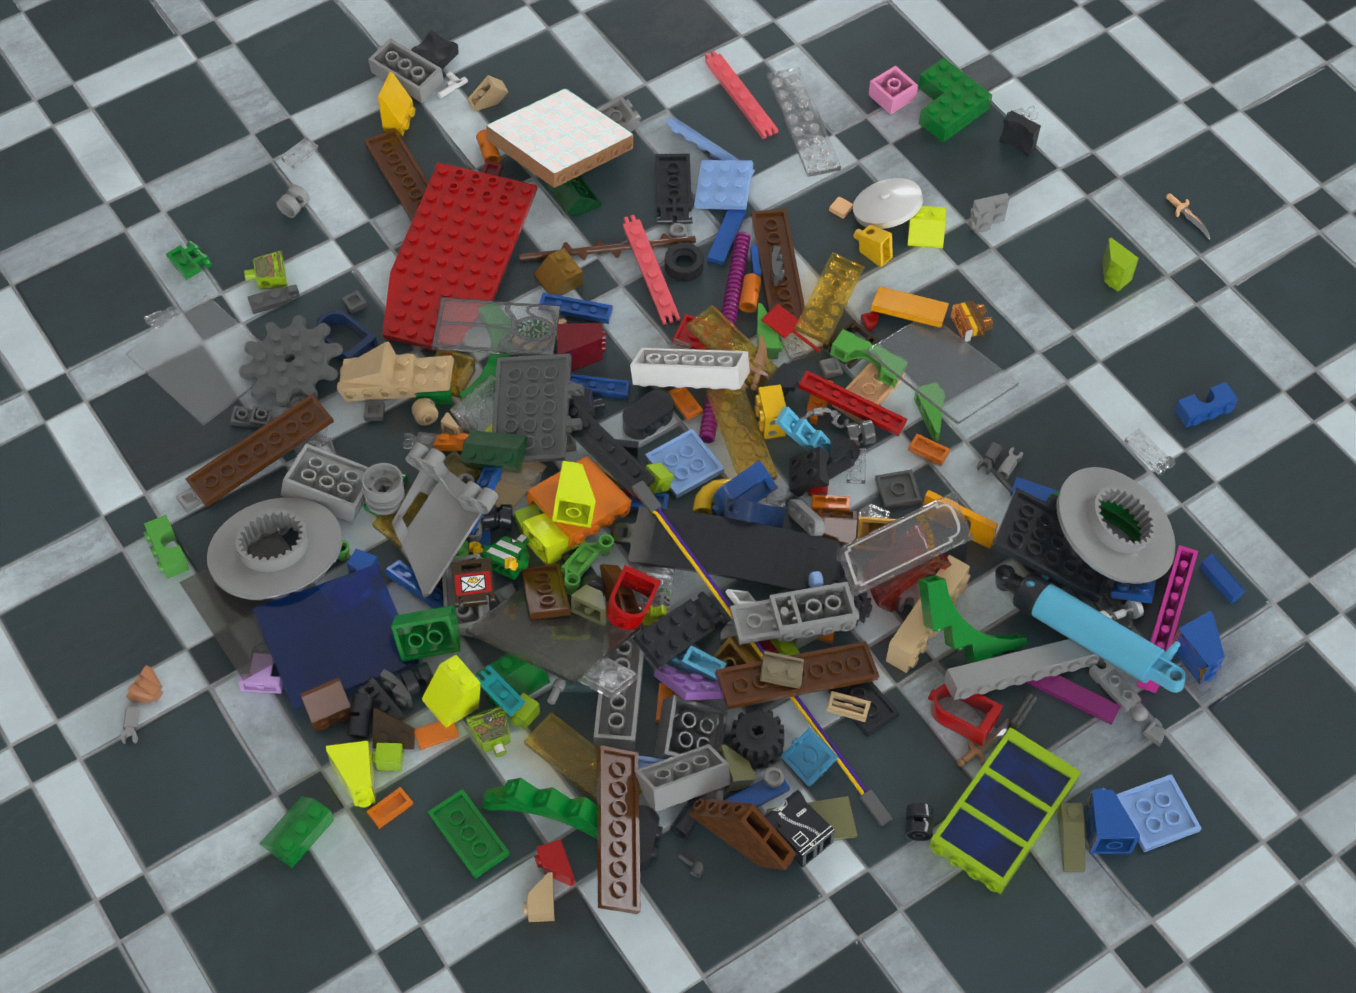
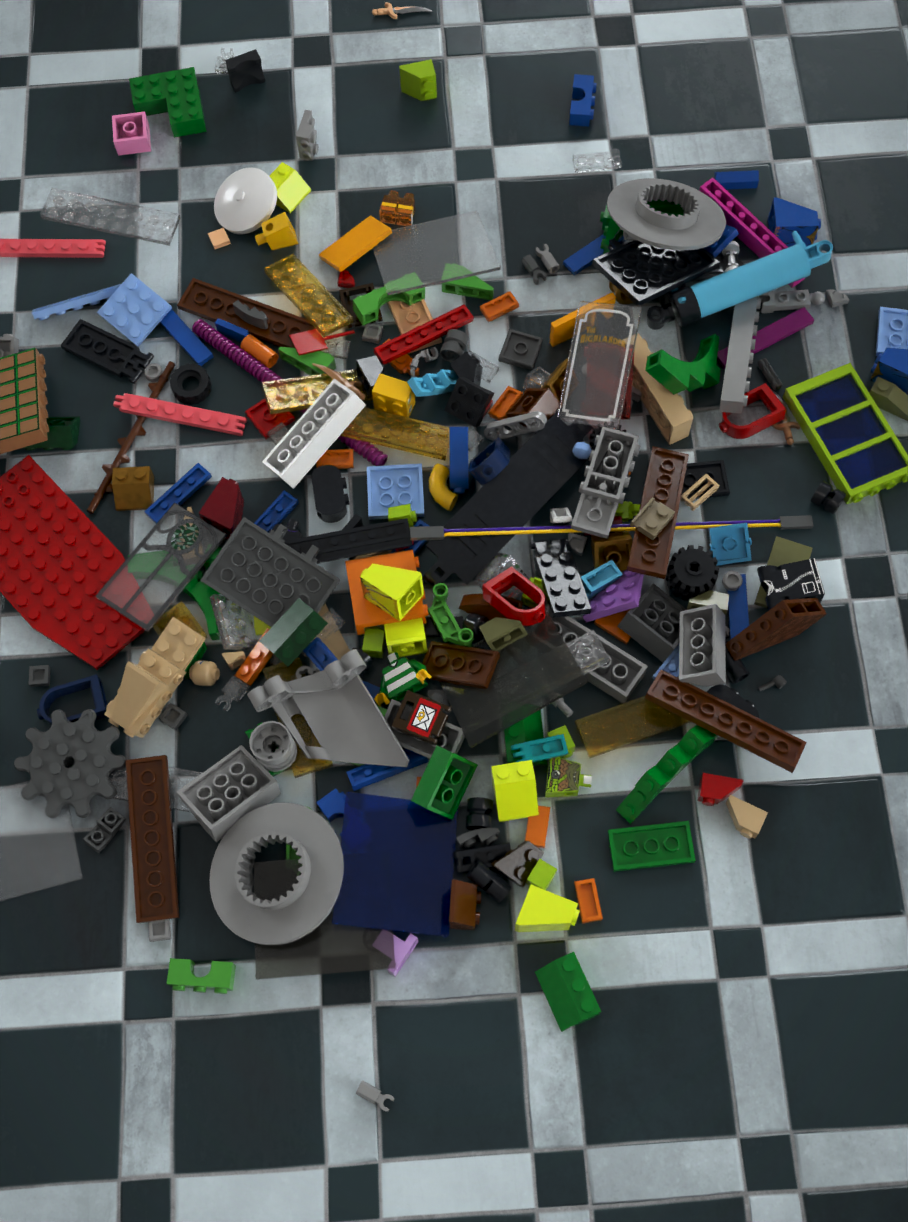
camera: 55 degrees left, 10 degrees up
nougat brick [126,665,163,703] -> none

